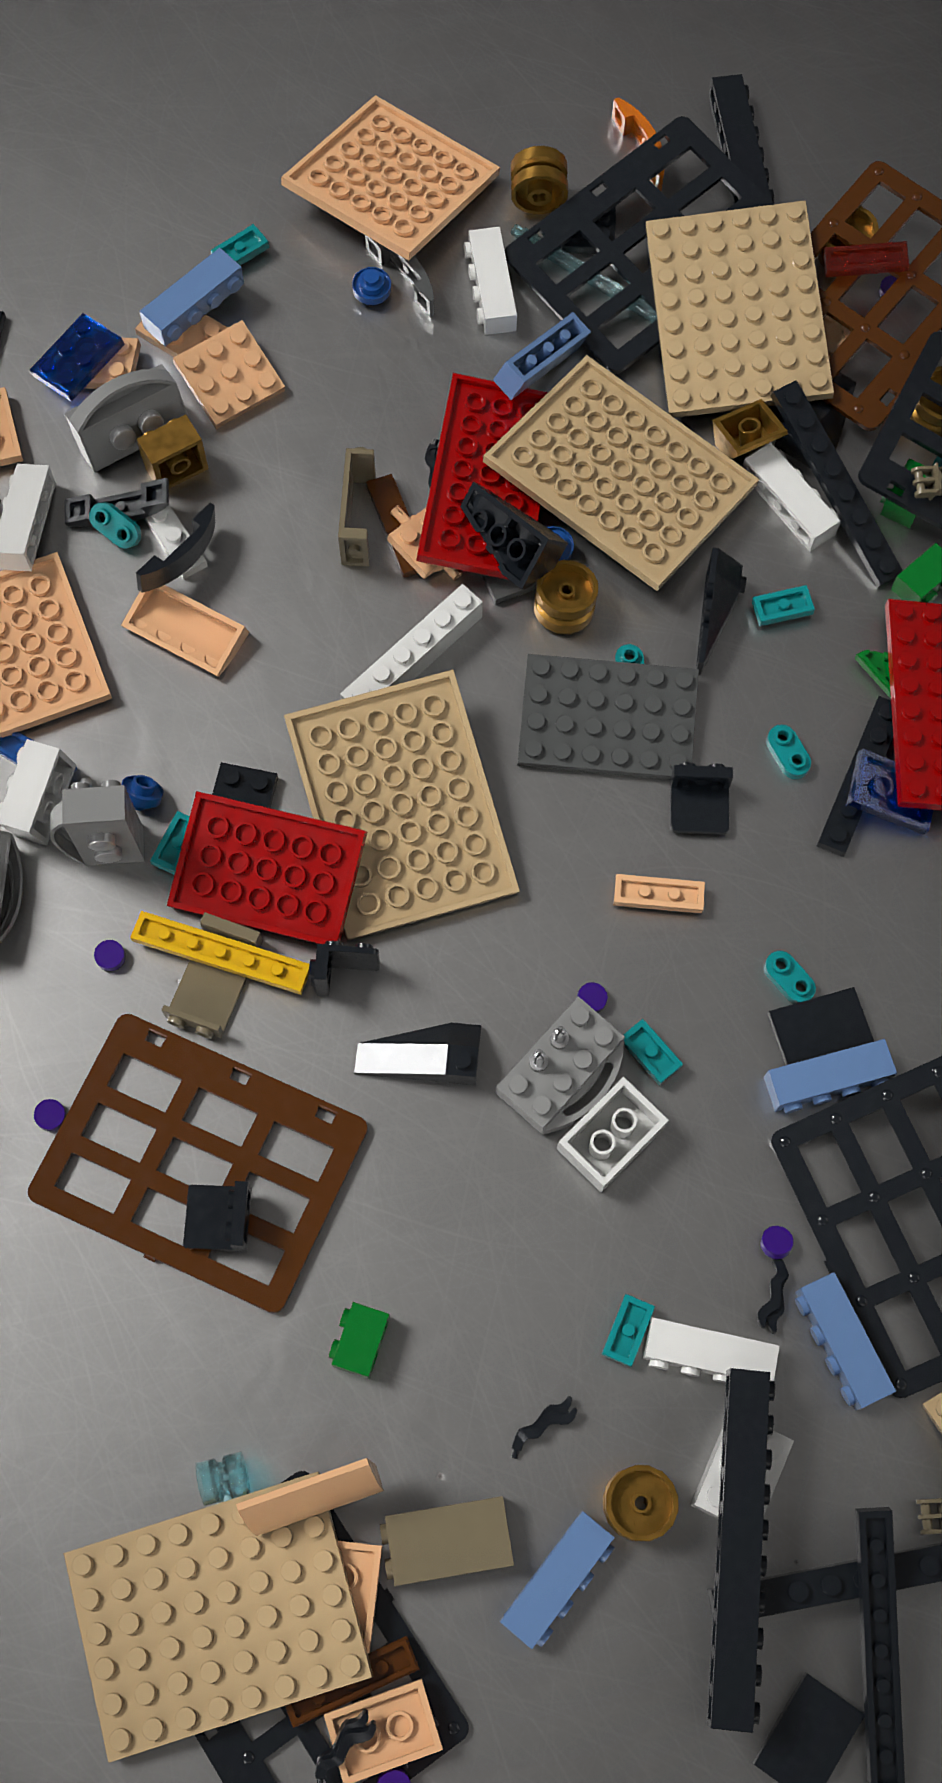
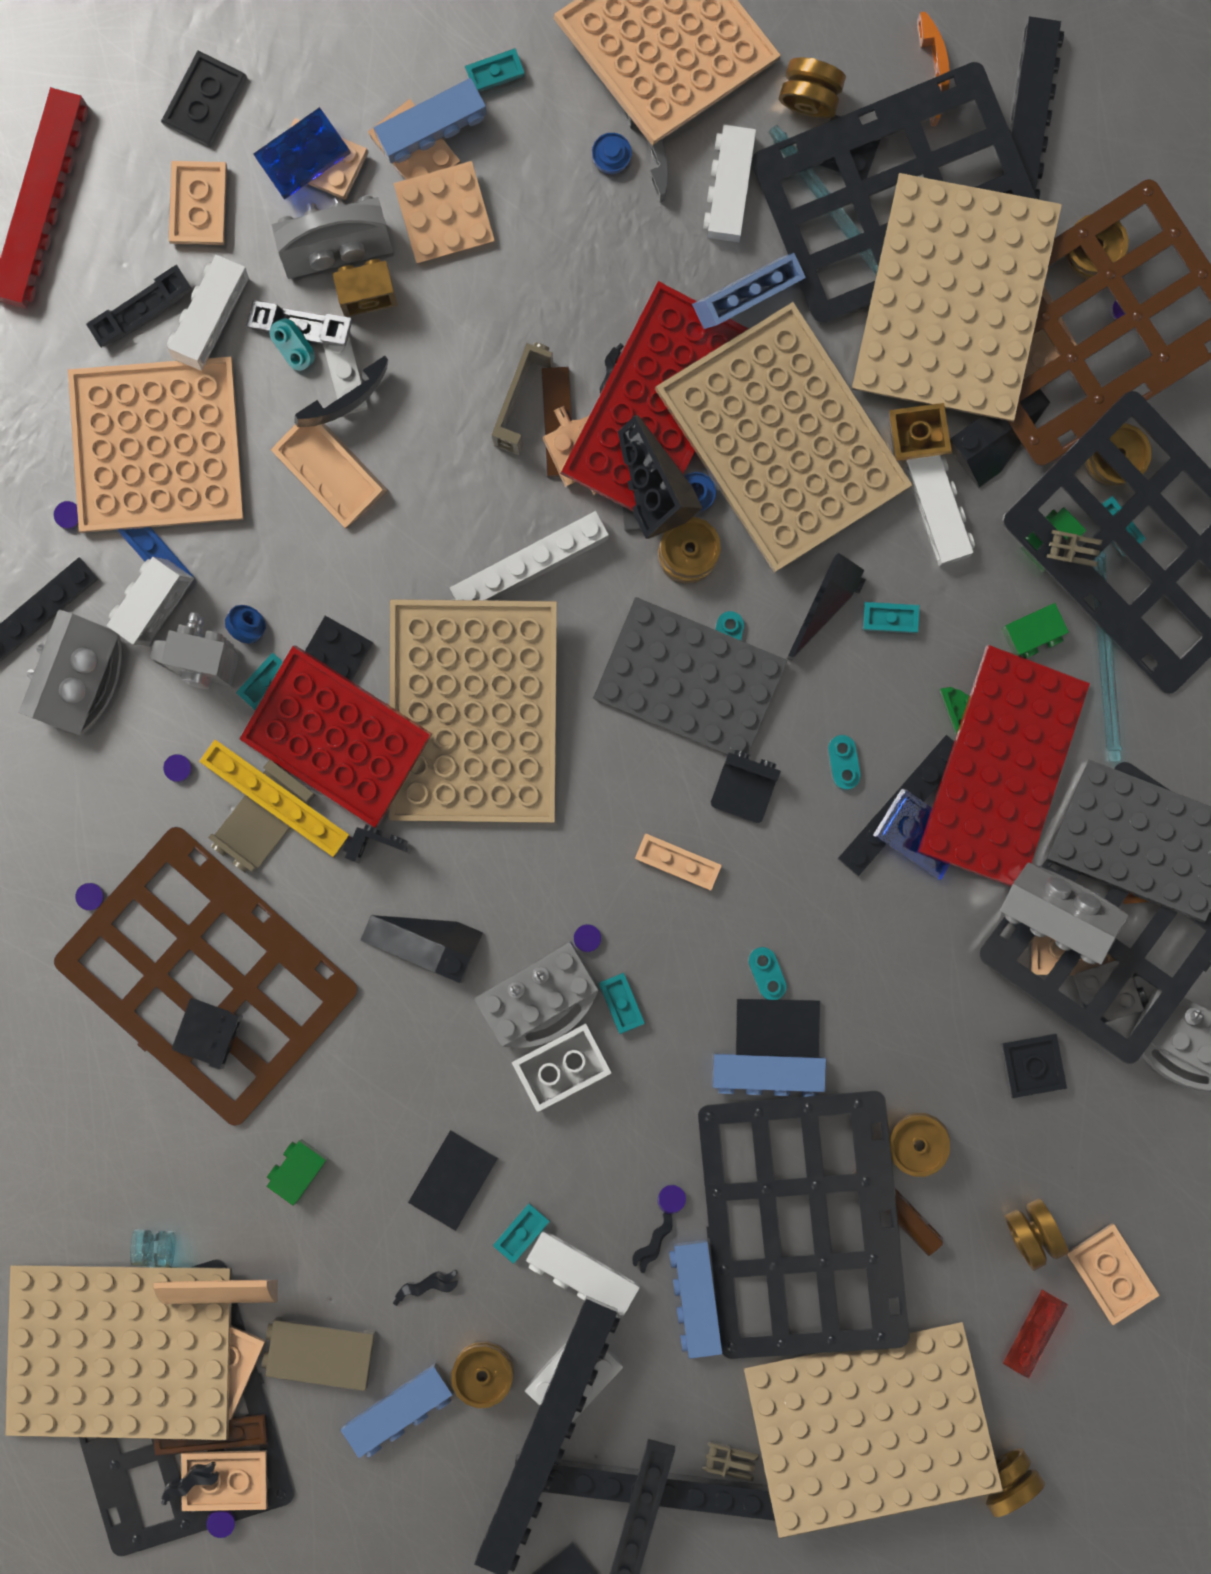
camera: 20 degrees right, 15 degrees up
black plate [770,380,903,587] -> none
clear red plate [824,241,909,277] -> none
none -> black tile [408,1130,498,1231]

